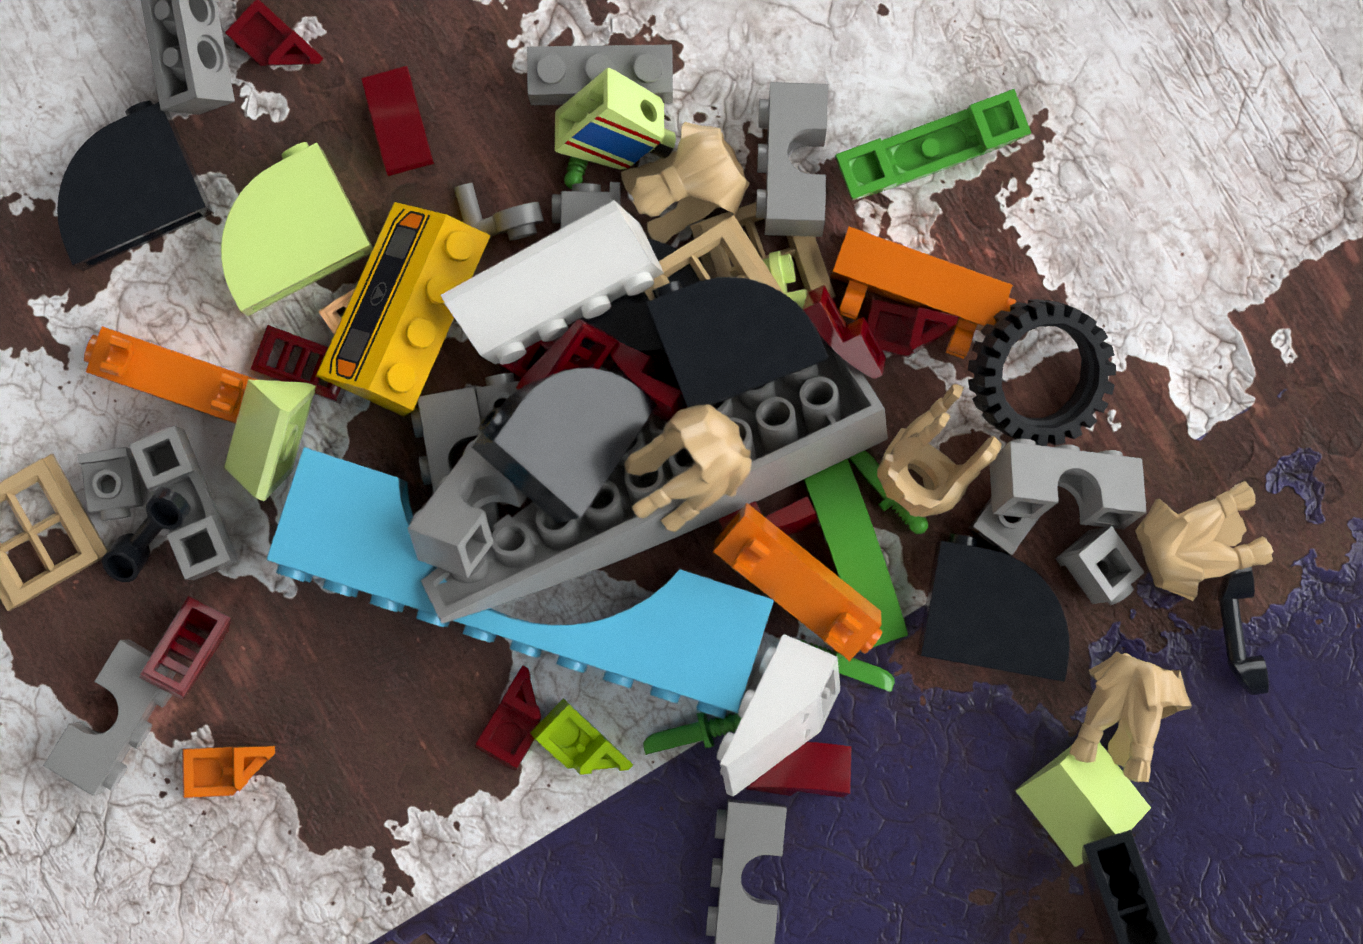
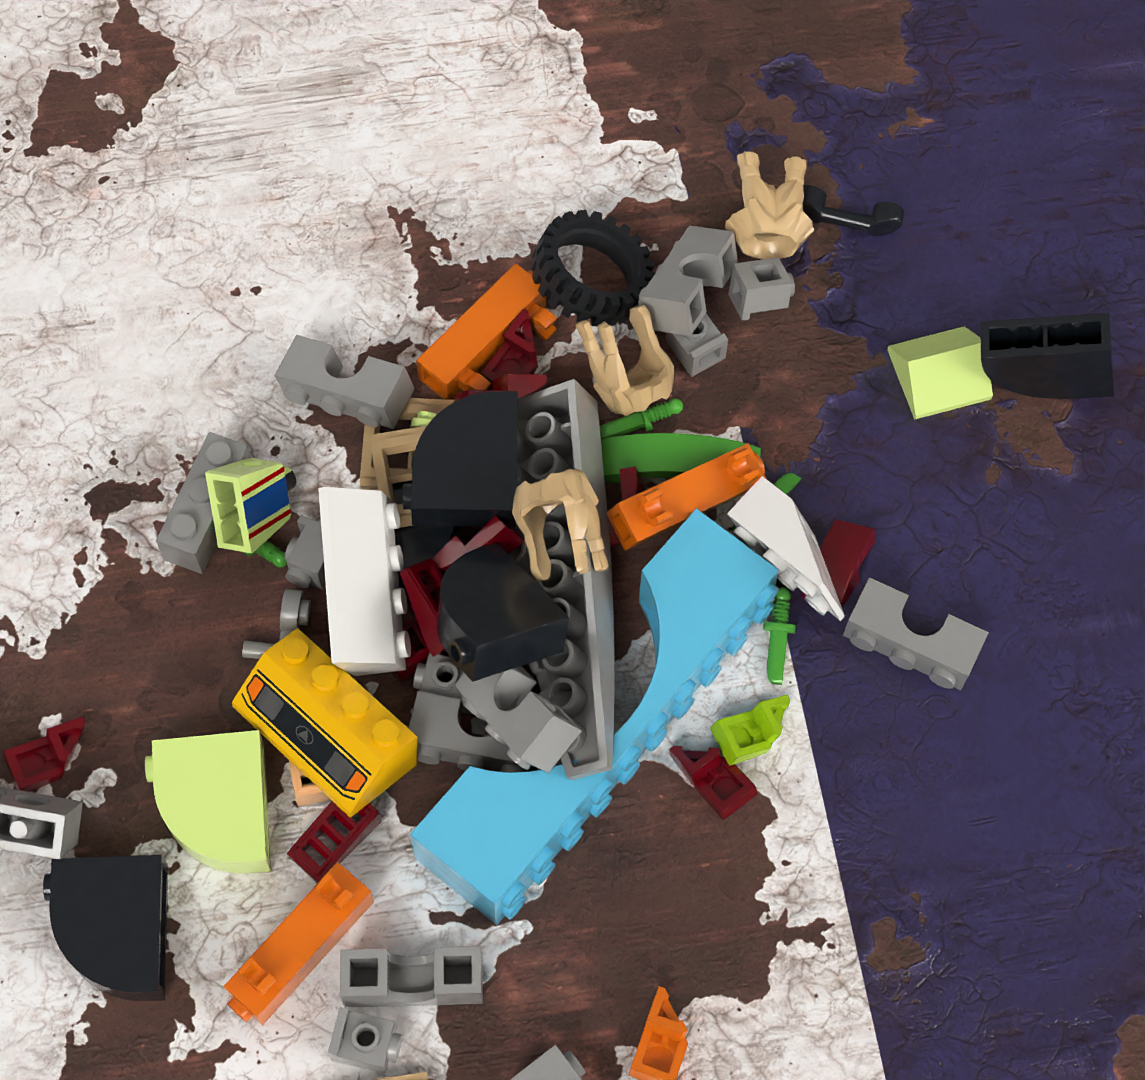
camera: 70 degrees left, 20 degrees down
black bar [102,487,191,582] -> none
dark red slope [139,596,231,700] -> none
yellowish green slope [224,379,316,501] -> none
dark red slope [361,66,434,176] -> none
tan piece [621,122,749,243] -> none
bright green slope [835,89,1031,201] -> none
black brick [917,534,1070,682] -> none
tan piece [1069,651,1192,782] -> none

